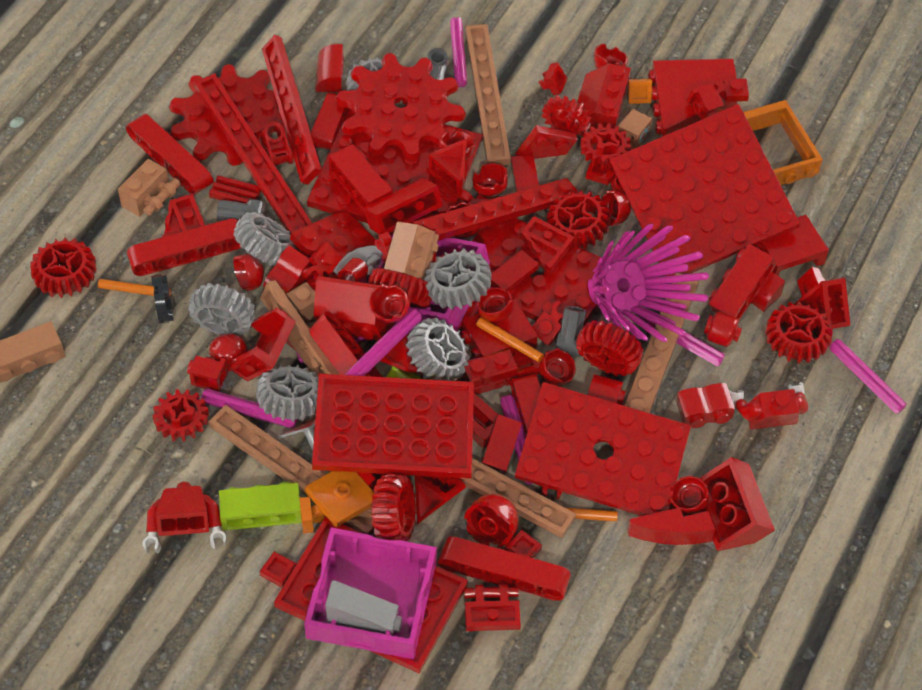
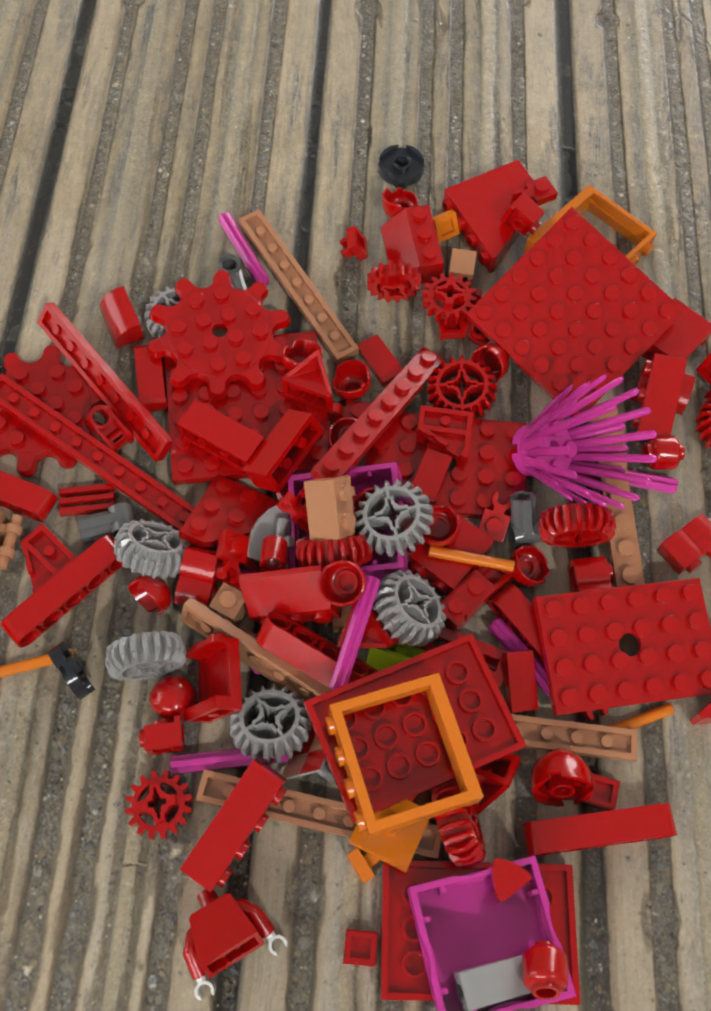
camera: 25 degrees left, 10 degrees up
lime brick [219,482,302,531] -> none
red plate [464,584,521,631] -> none
red wing [515,125,577,159] -> none
none -> red brick [179,758,288,893]
none -> orange window [325,673,484,839]
none -> black plate [378,145,425,190]
none -> red tile [491,858,532,903]
none -> red head [523,940,568,1000]

